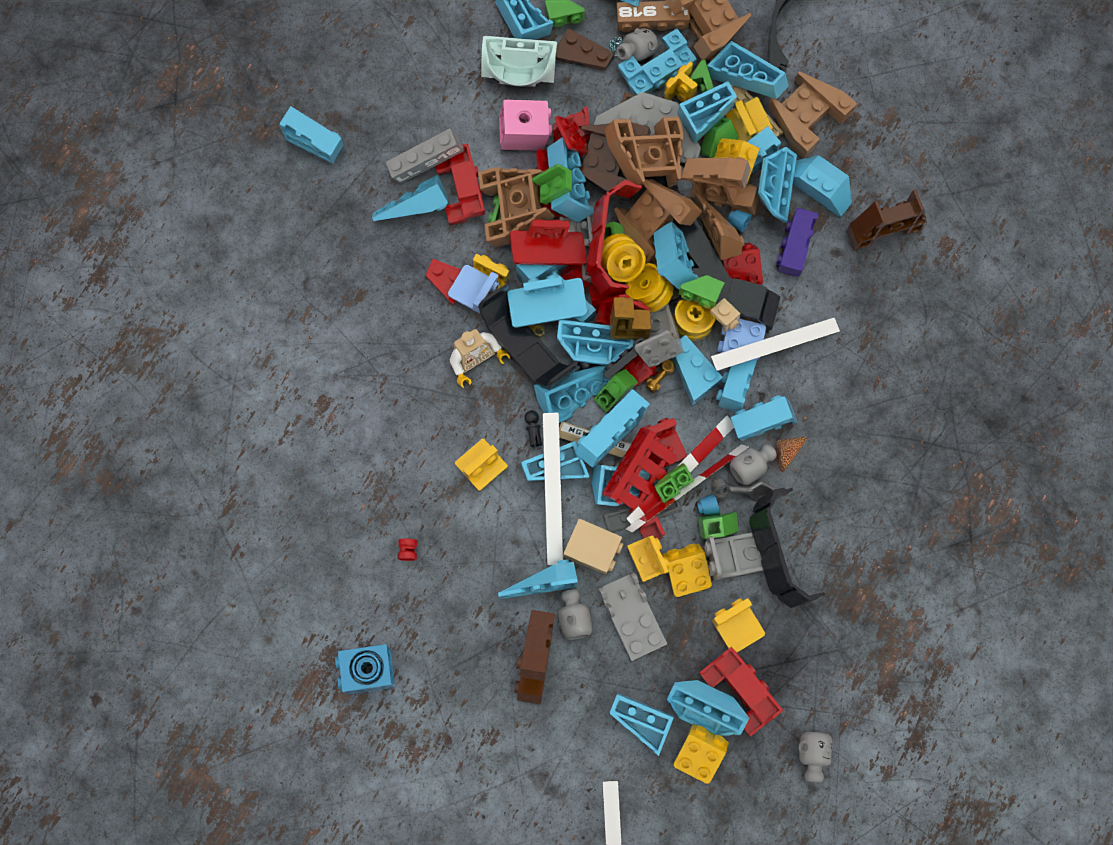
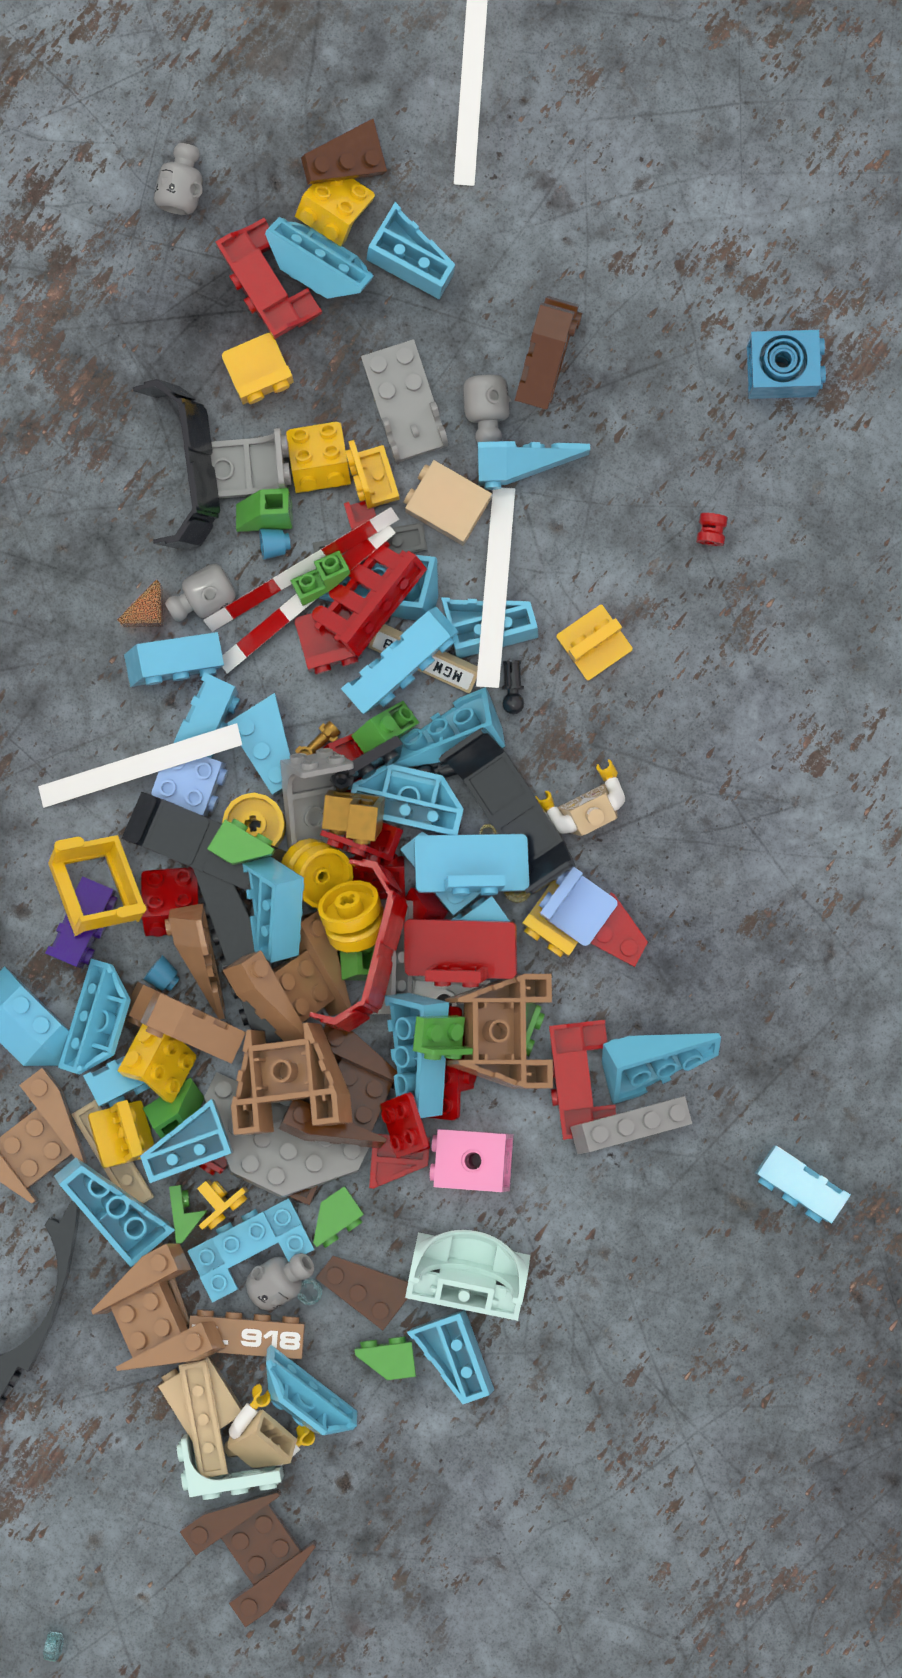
camera: 170 degrees left, 10 degrees up
tan bracket [710,298,740,332] -> none
flat silver piece [711,479,778,501] -> none
none -> yellow piece [48,835,146,936]
none -> reddish brown wing [301,119,387,184]
none -> bright green slope [313,1186,364,1248]

